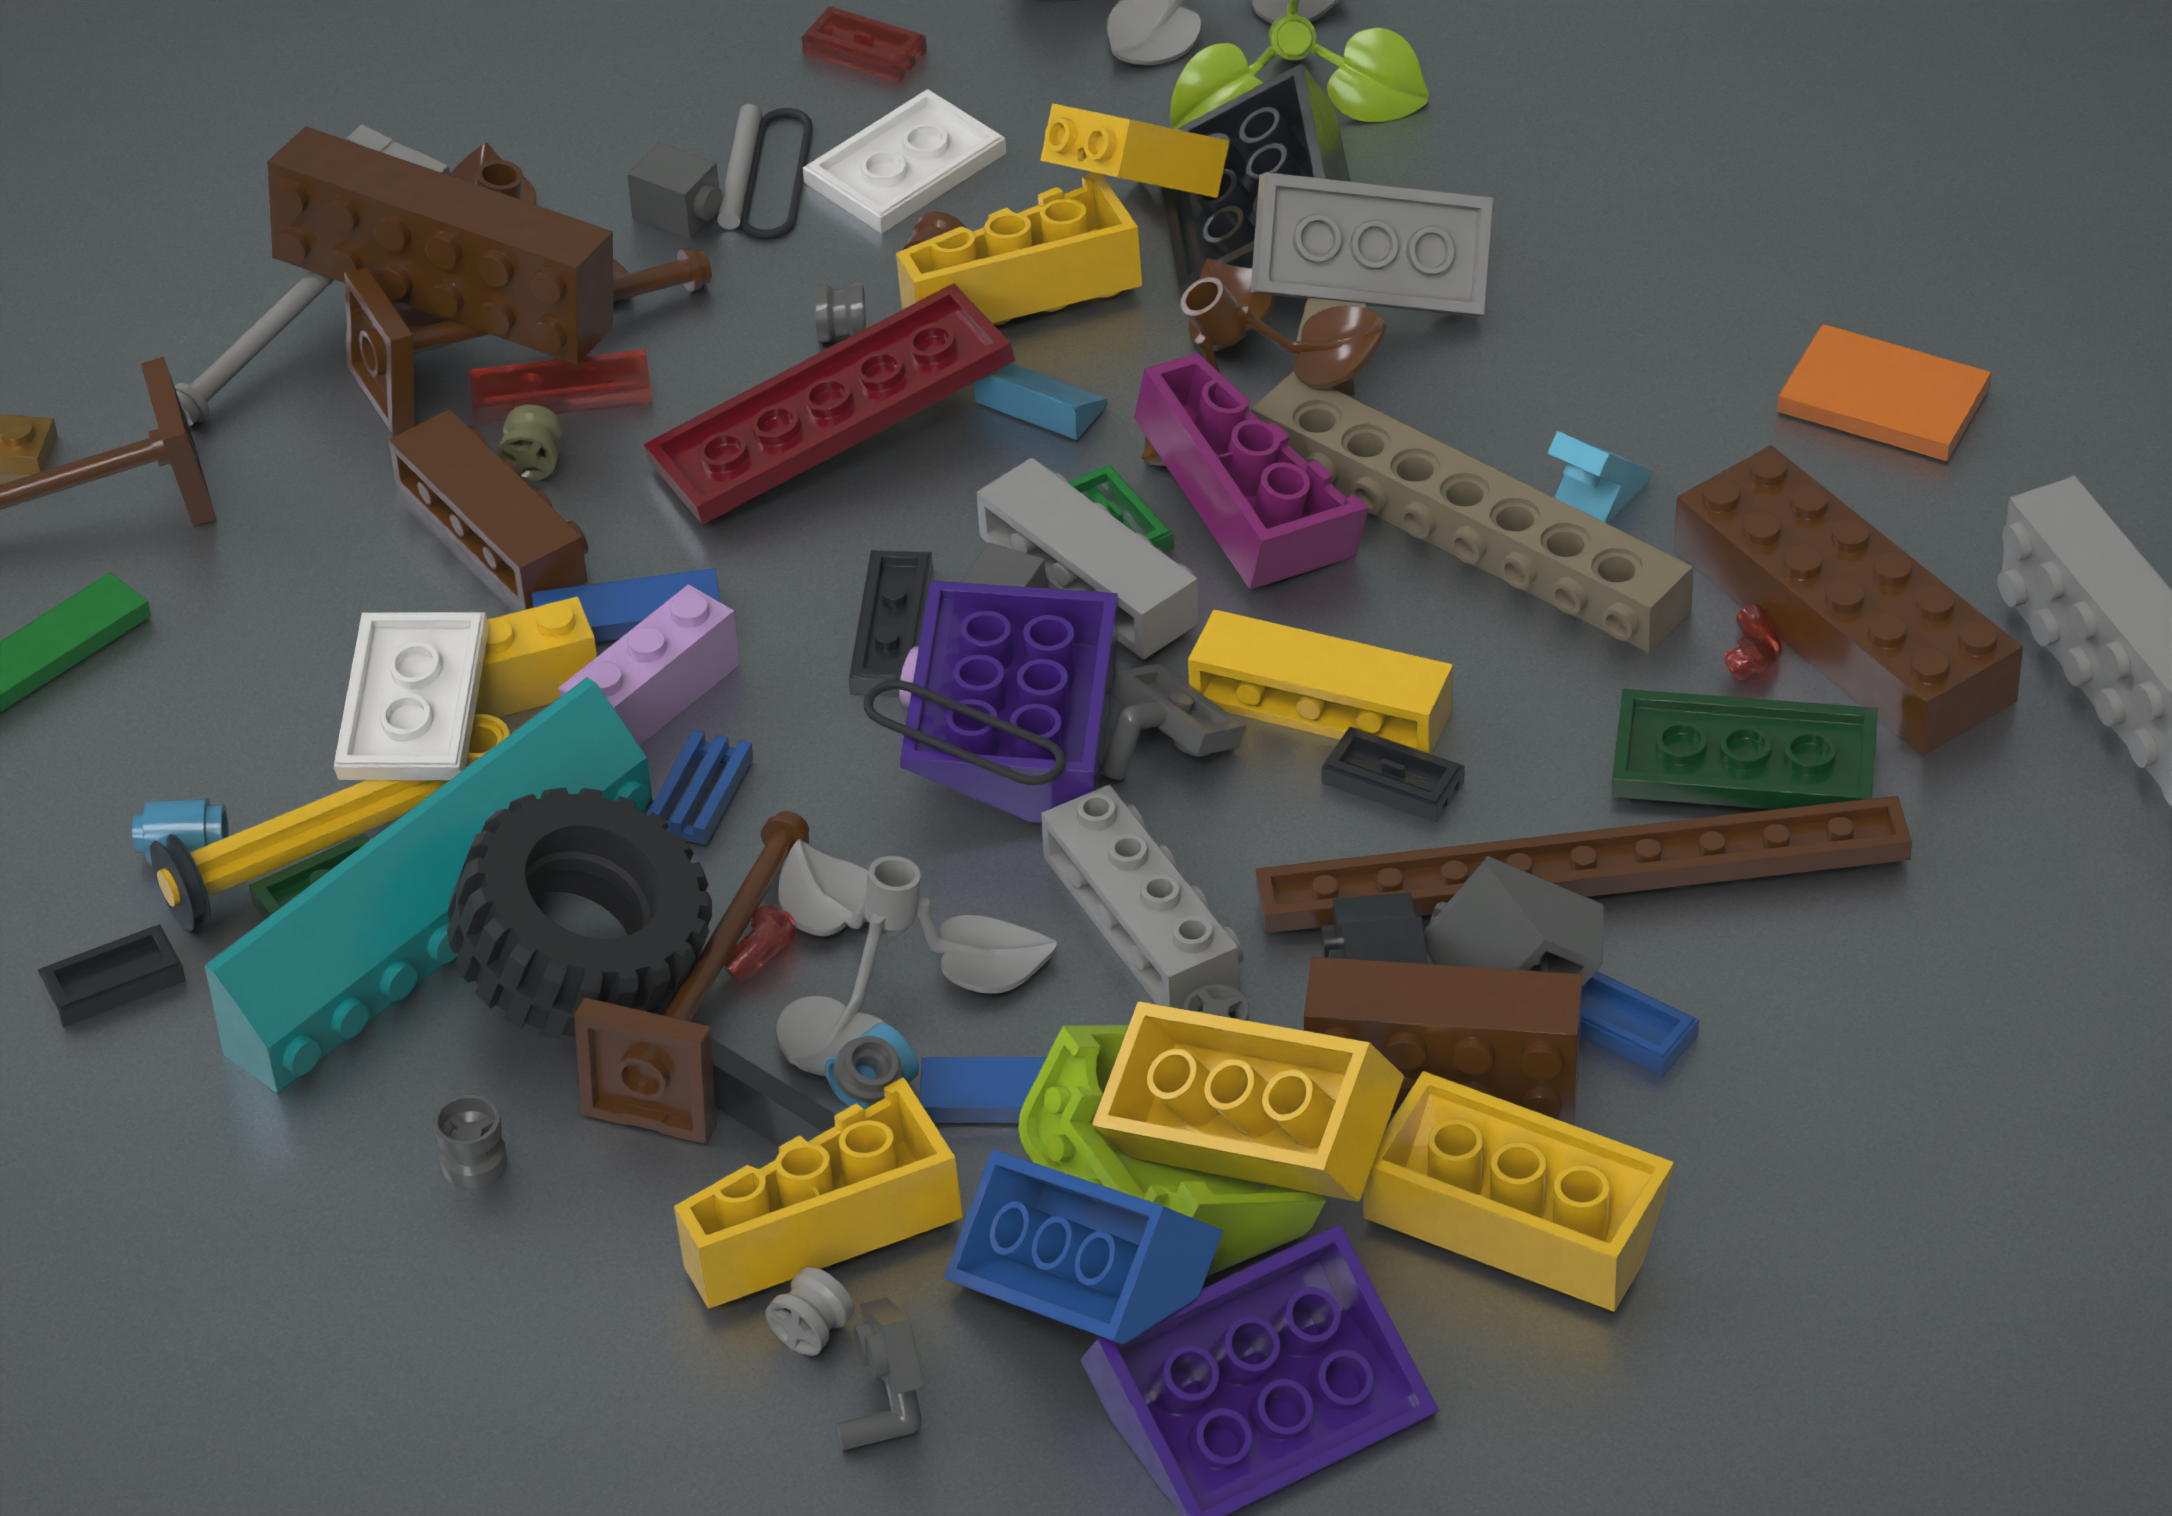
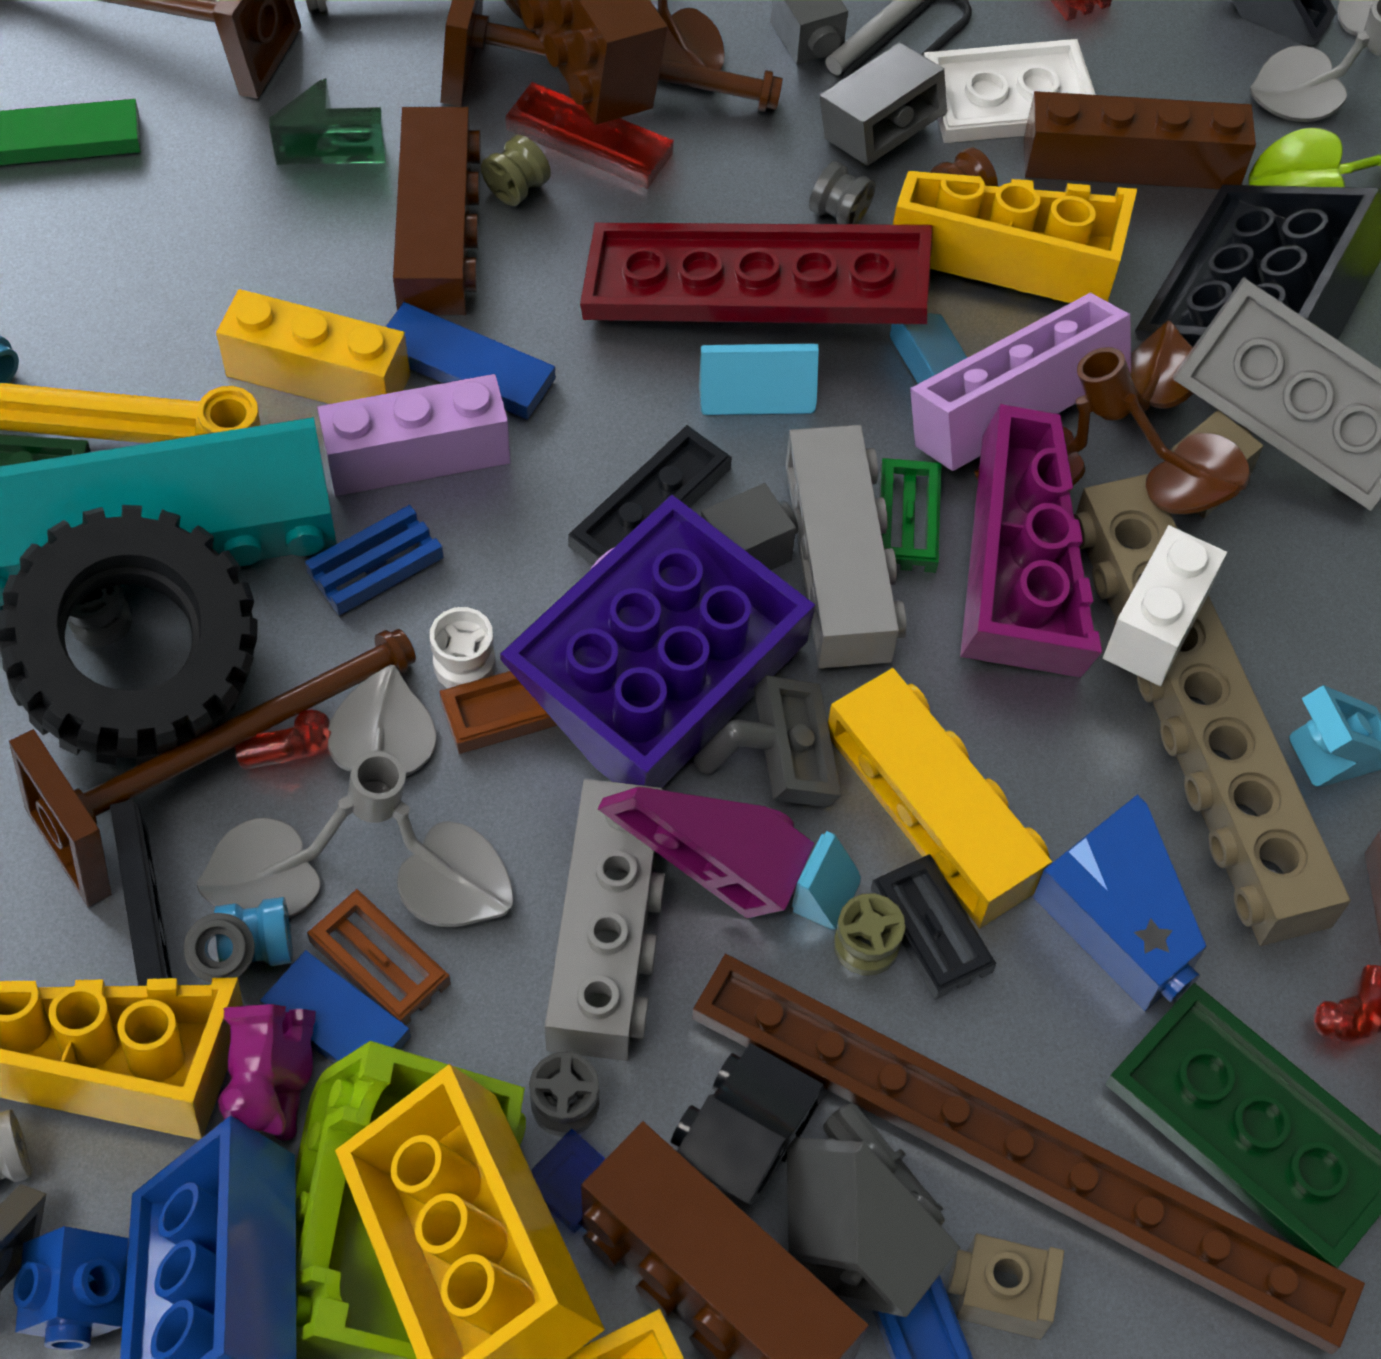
camera: 30 degrees right, 15 degrees up
white tile [334,612,490,780] -> none
black piece [864,680,1066,786] -> none
yellow window [1040,103,1230,198] -> none
none -> blue brick [13,1226,129,1351]
none -> magenta animal [218,1004,316,1141]
none -> clear green slope [269,78,386,165]
none -> dark orange tile [307,889,451,1025]
none -> white wheel [430,607,495,689]
none -> dark orange tile [439,671,558,754]
none -> magenta slope [597,786,815,918]
none -> medium azure slope [699,344,819,415]
none -> medium azure slope [791,831,861,930]
none -> dark grey brick [819,42,947,166]
none -> olive wheel [833,893,905,976]
none -> lavender brick [910,293,1131,471]
none -> dark tan brick [948,1233,1065,1340]
none -> reddish brown brick [1024,91,1256,189]
none -> blue slope [1033,794,1207,1011]
none -> white brick [1102,525,1227,686]

